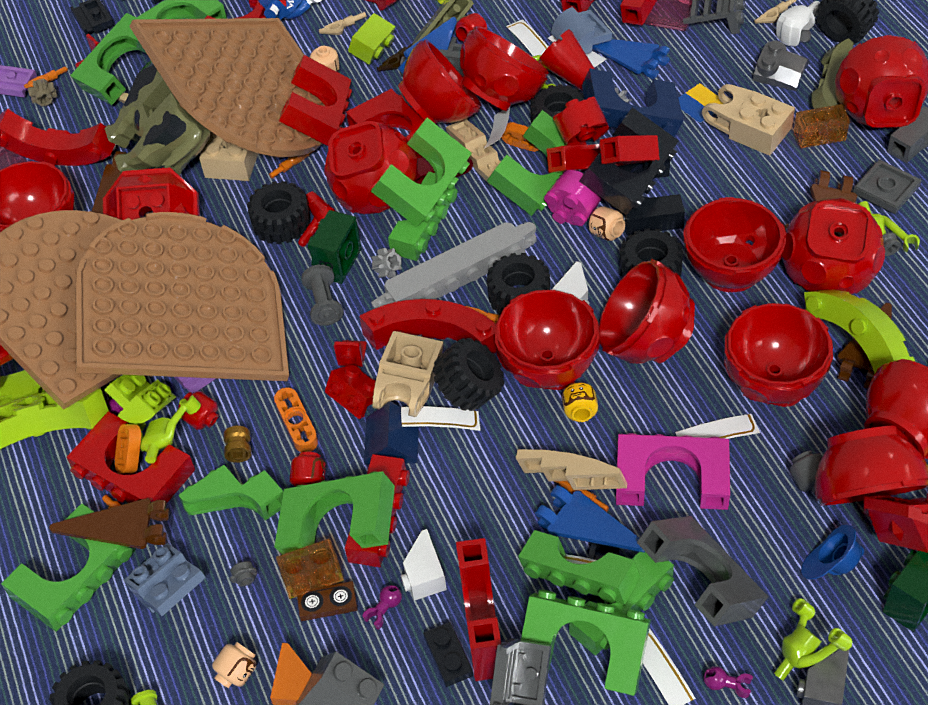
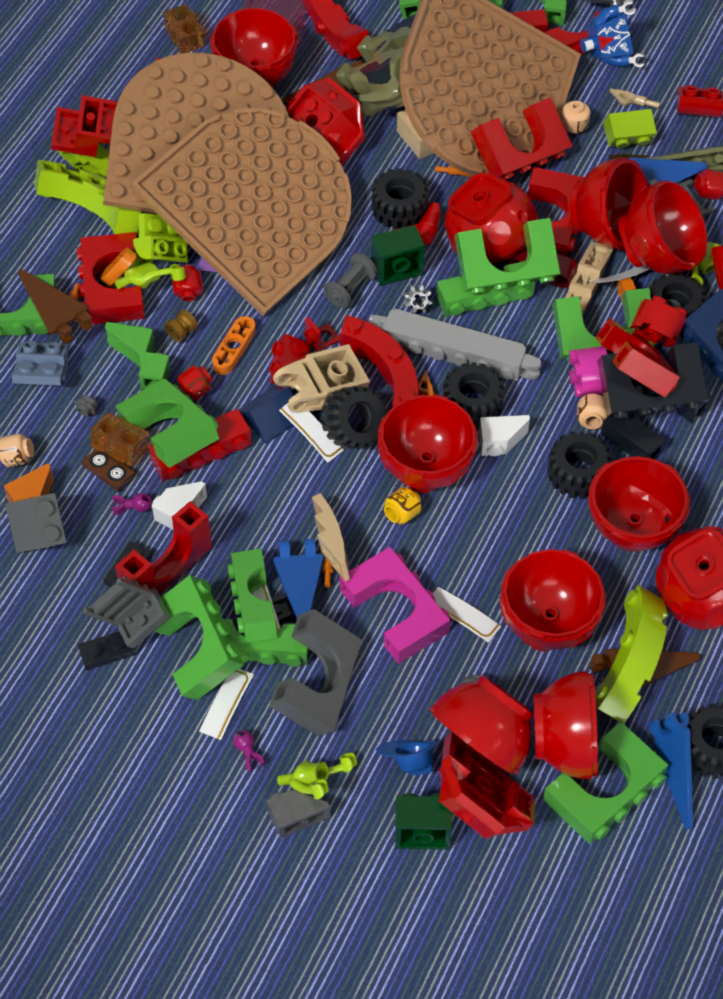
camera: 45 degrees right, 5 degrees up
red rock [599,259,695,364] -> none

